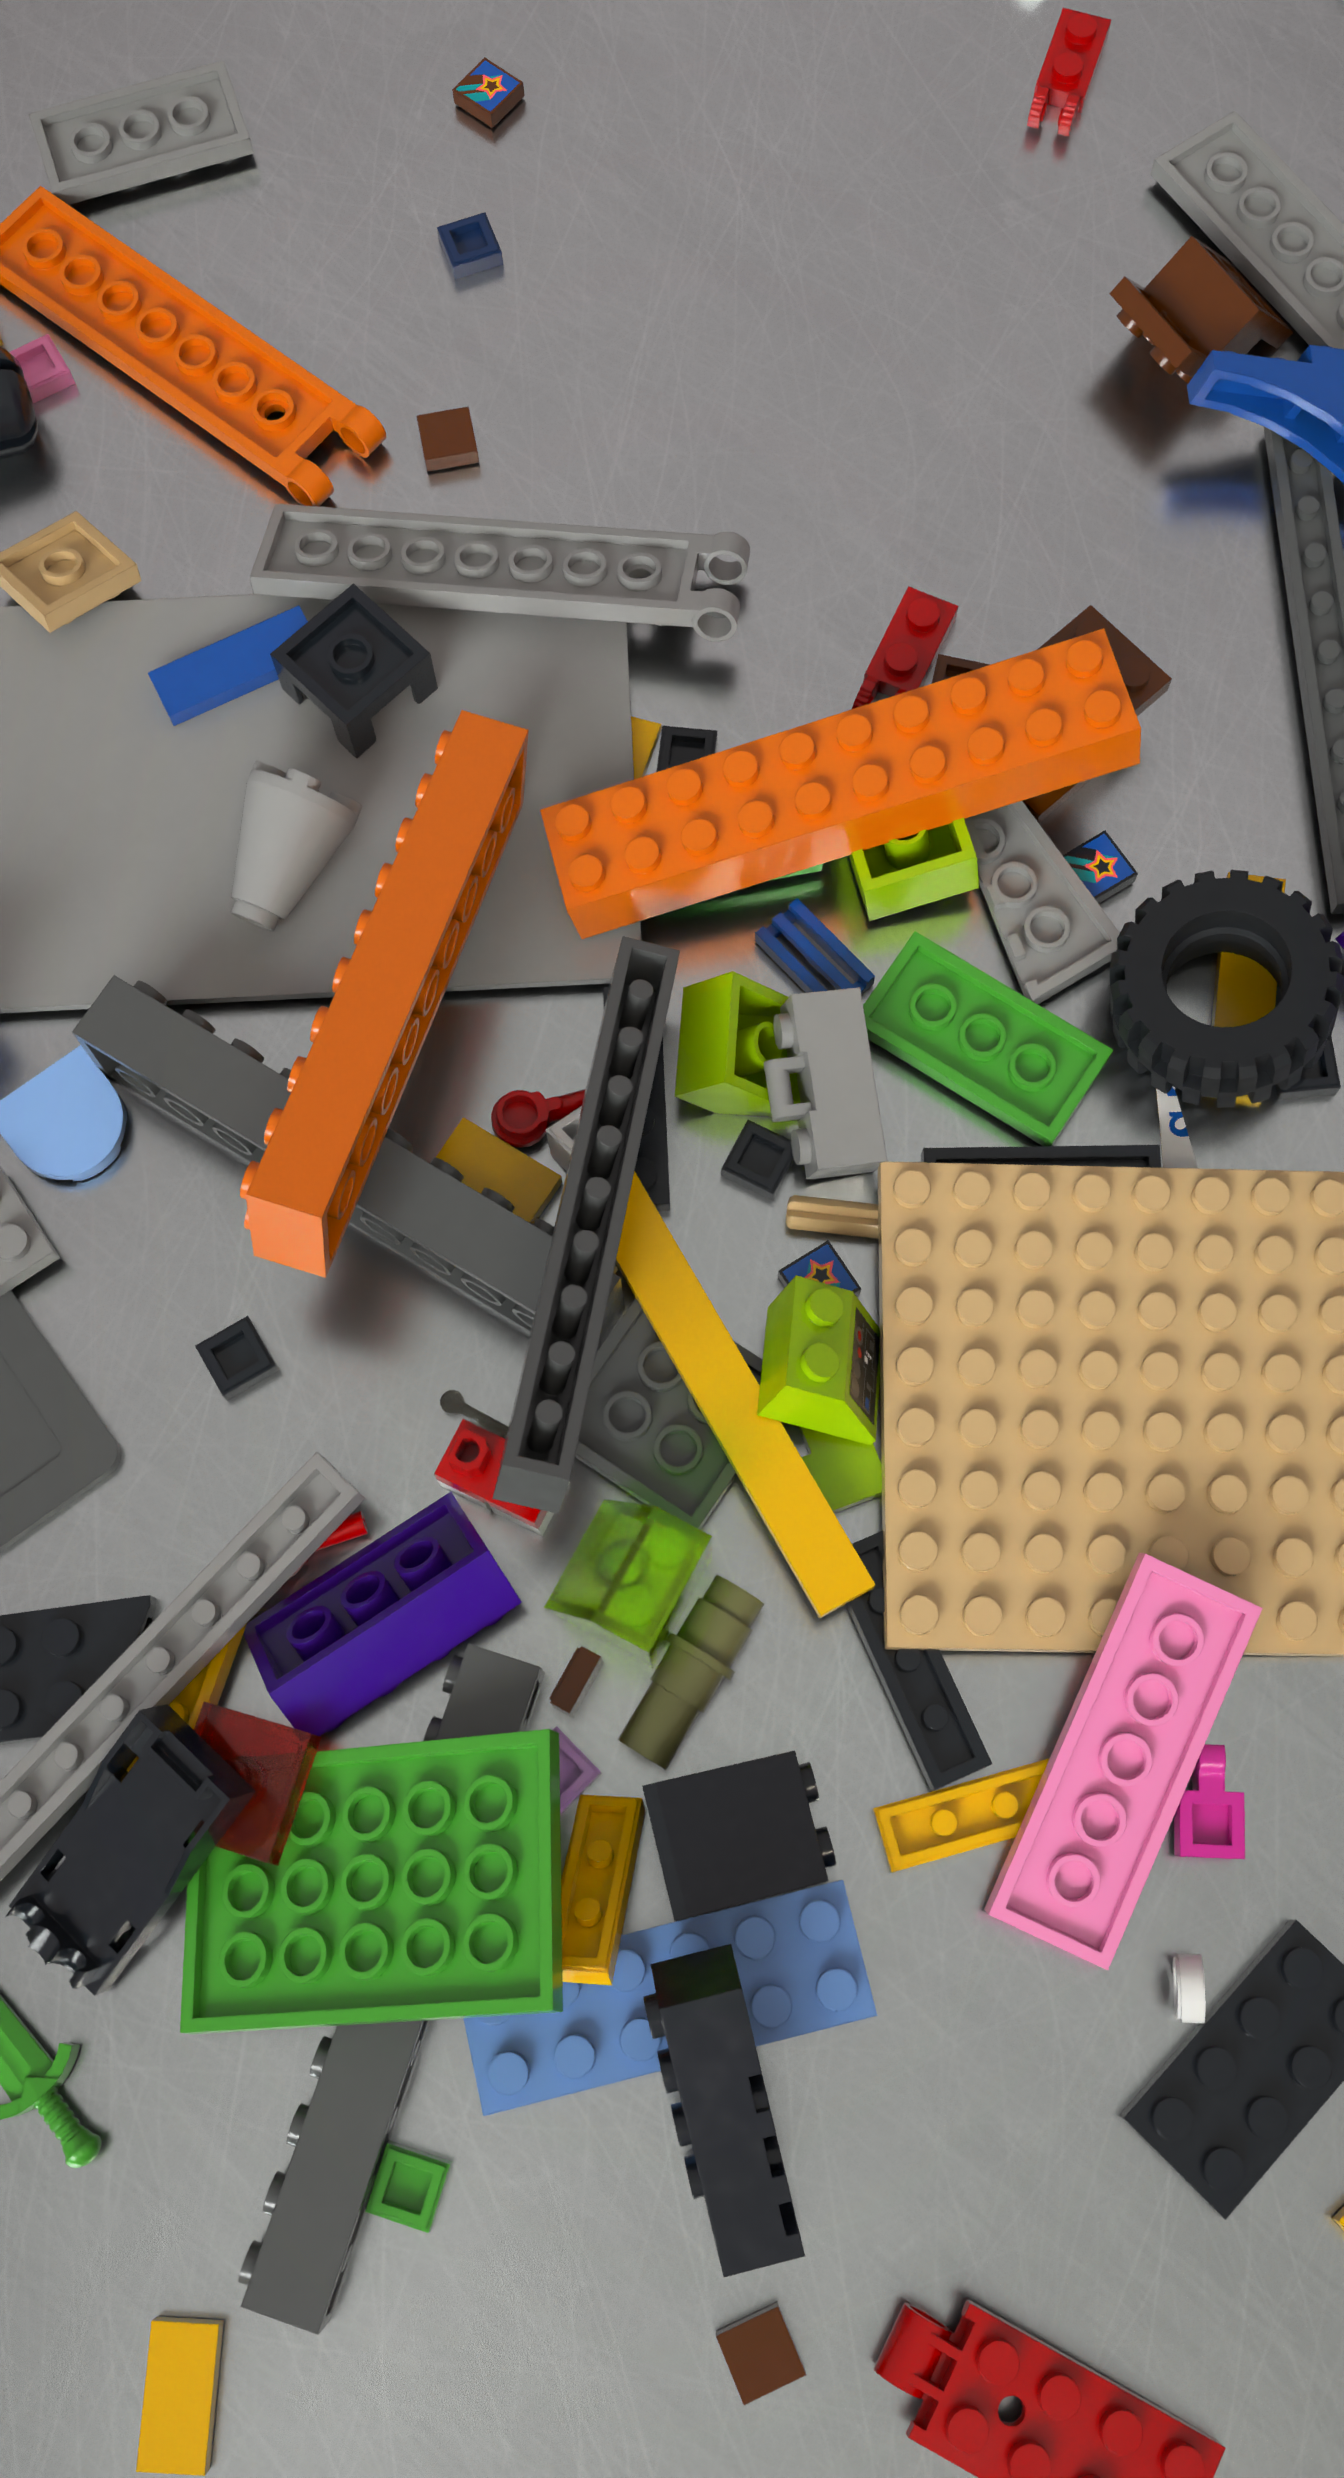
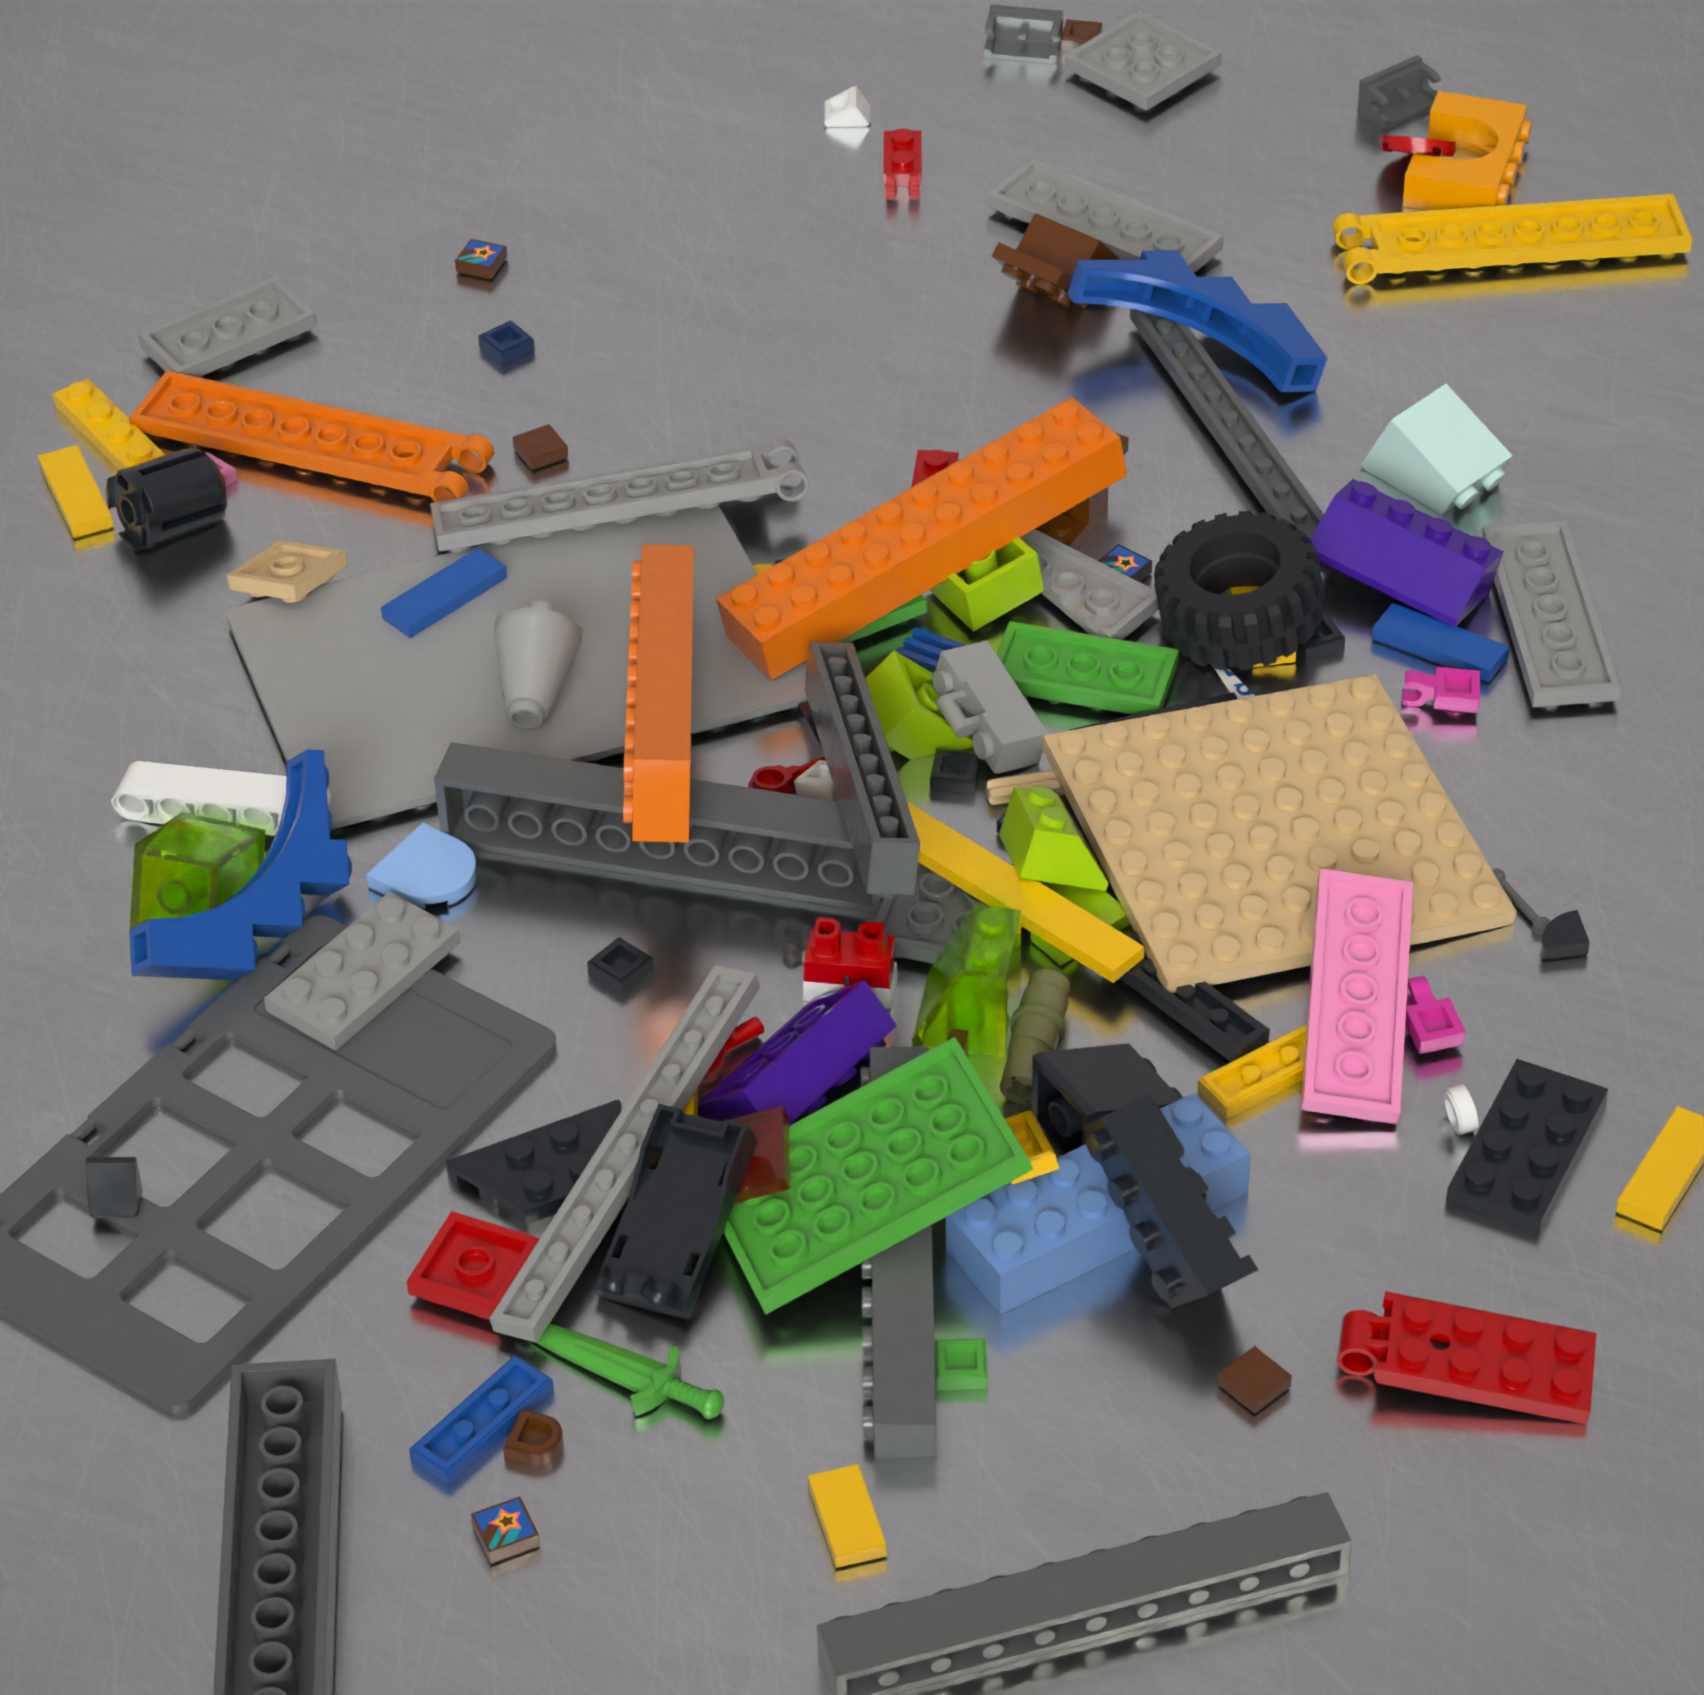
camera: 20 degrees left, 30 degrees down
black panel [270,583,438,759] -> none

